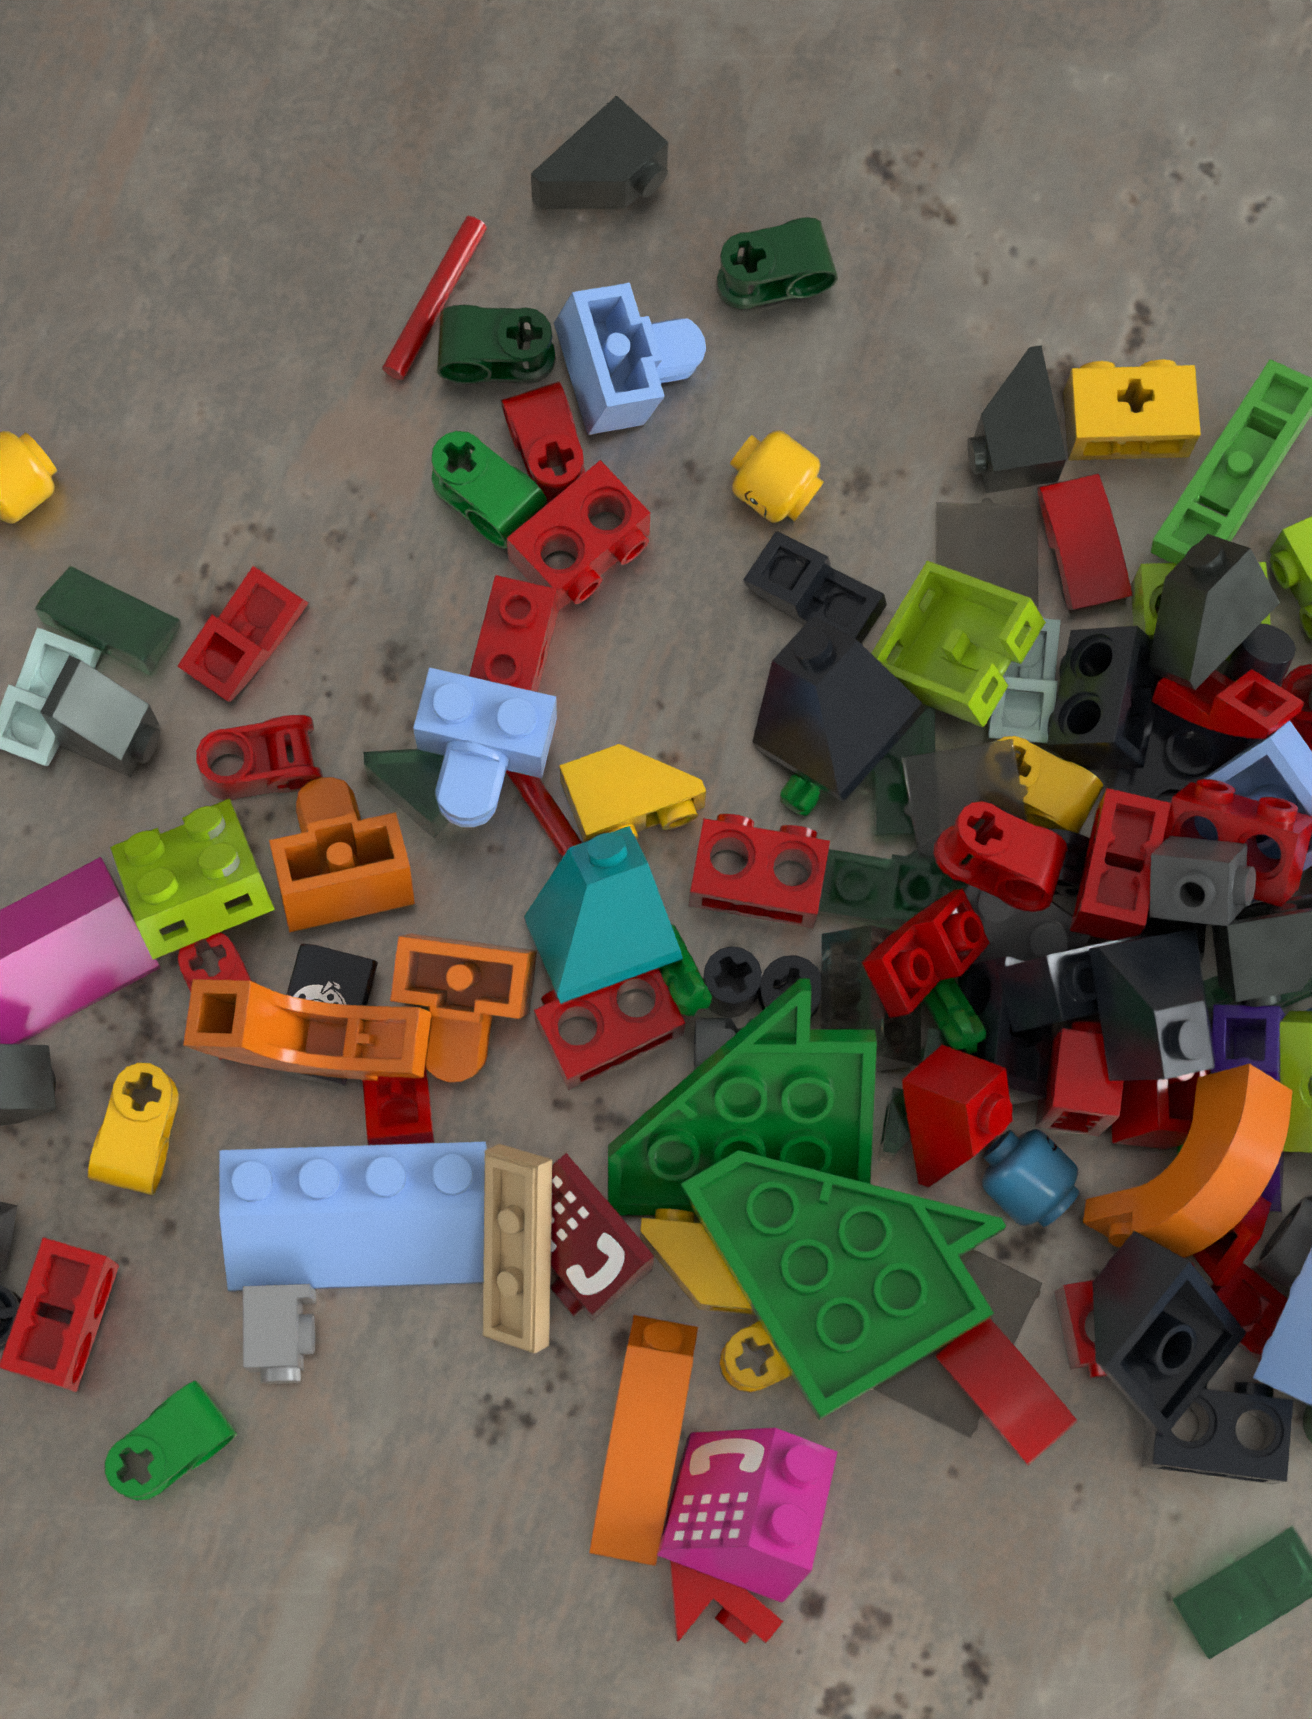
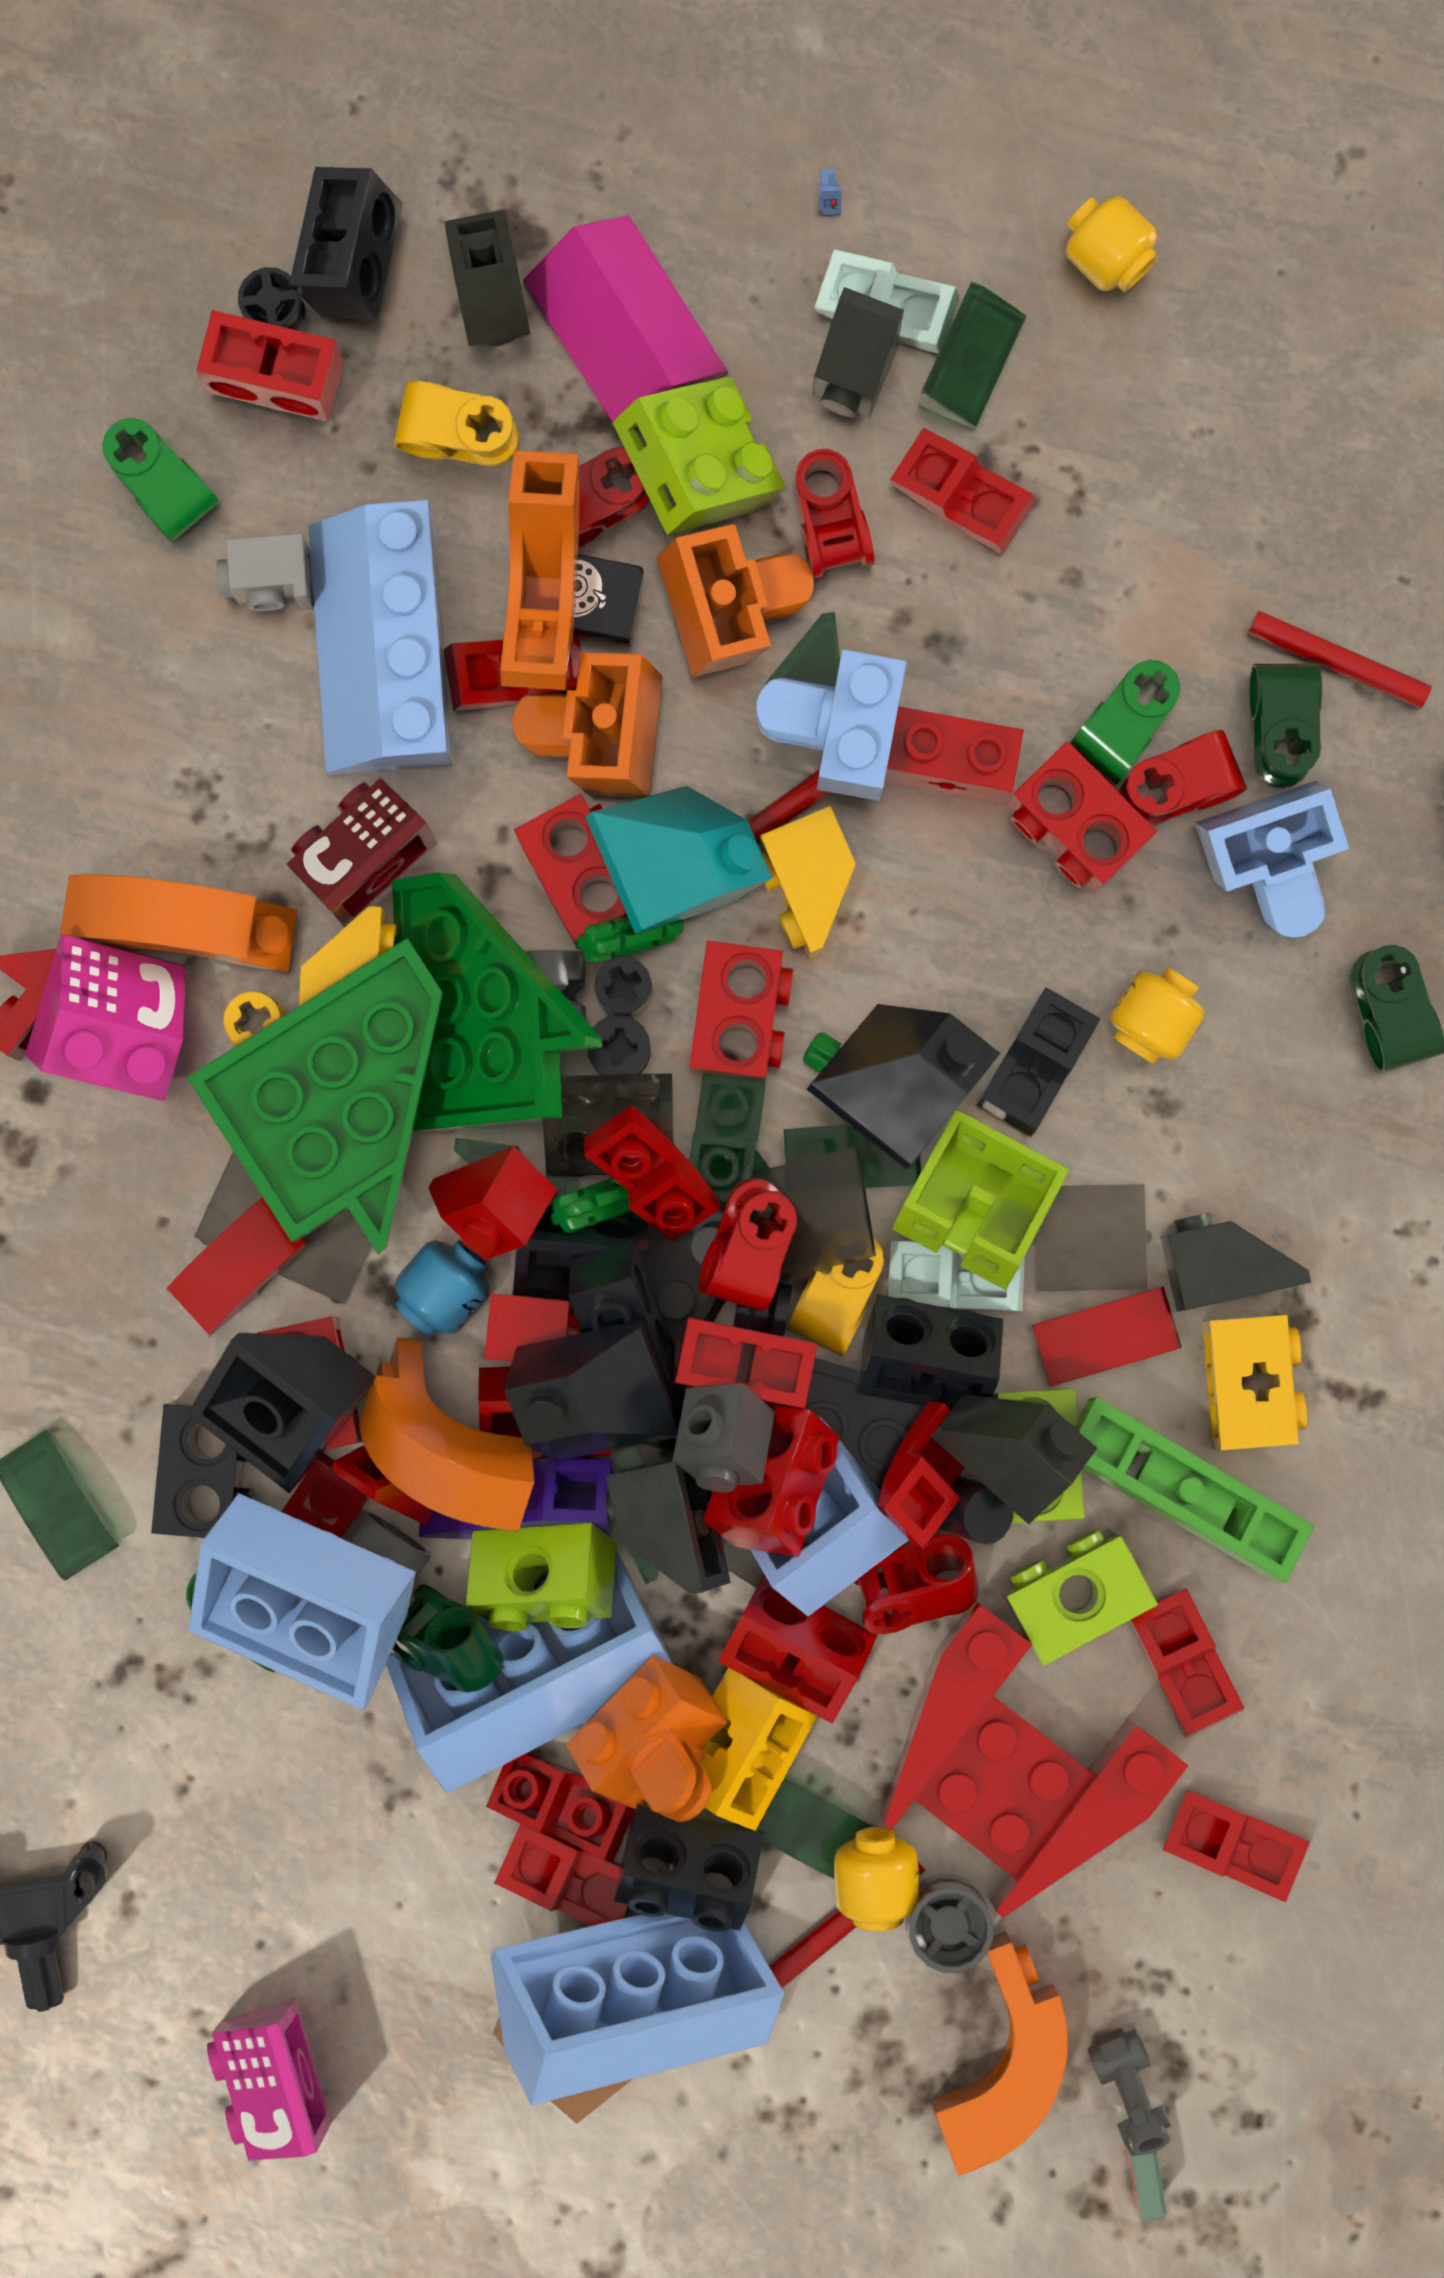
camera: 90 degrees right, 10 degrees up
tan tile [483,1144,552,1353] -> none

